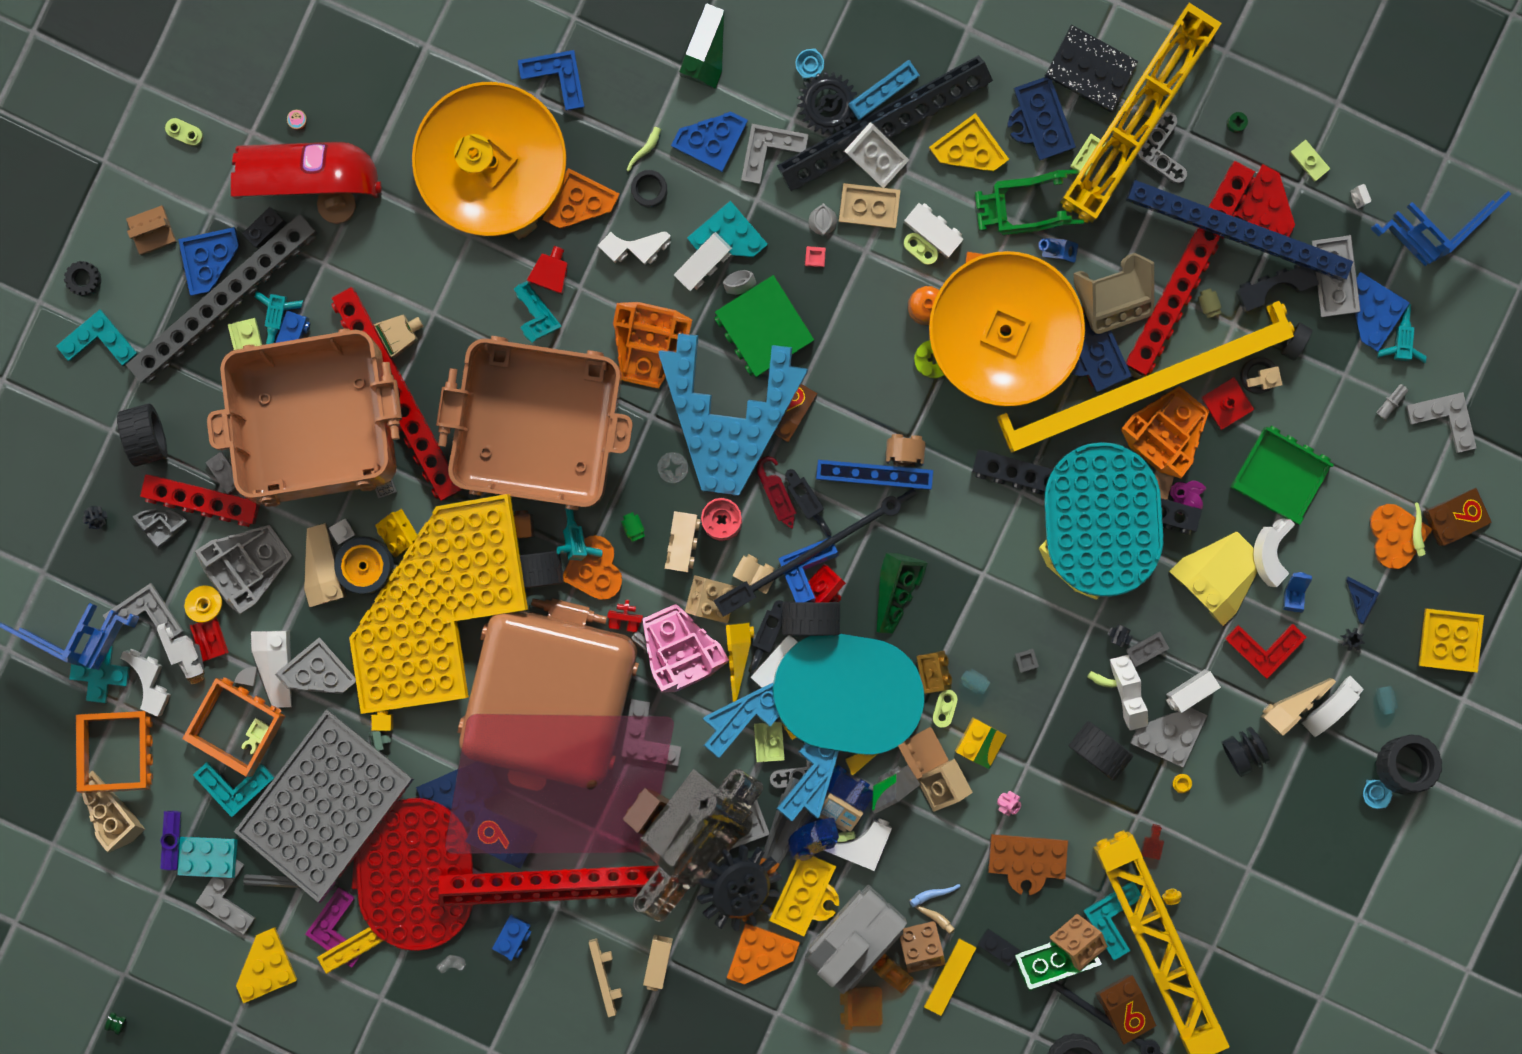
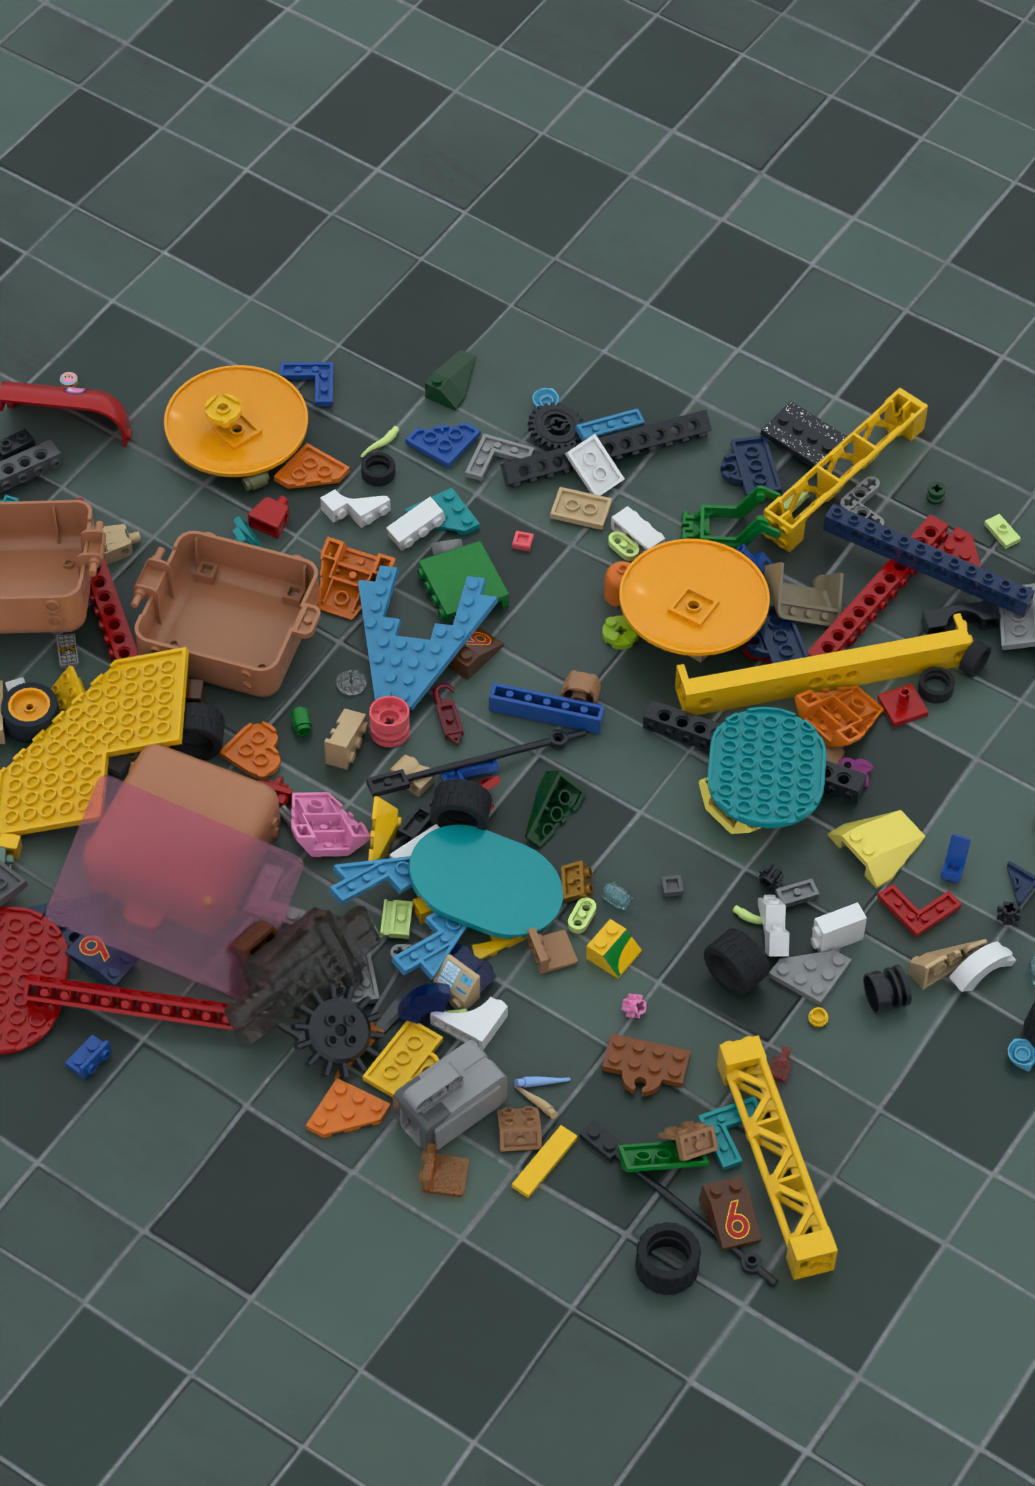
camera: 10 degrees right, 35 degrees down
medium nougat tile [317,193,356,224] -> none
clear arm [436,955,465,974] -> none
teal piece [557,506,603,561] -> none
tan hinge [589,938,623,1017] -> none
tan brick [643,934,673,991] -> none
tan bracket [685,575,736,623] -> none
black piece [785,469,832,537] -> none
light grey hat [809,203,837,236] -> none
flat silver slope [872,765,920,814] -> none
clear orange arch [872,953,914,993] -> none
tan slope [917,759,973,812] -> none
yellow plate [929,113,1009,172] -> none
yellow plate [1162,889,1182,905] -> none
olive brick [1198,288,1222,318] -> none
green panel [1230,426,1334,525] -> none
tan plate [1246,366,1282,390] -> none
white arch [1254,519,1295,587] -> none

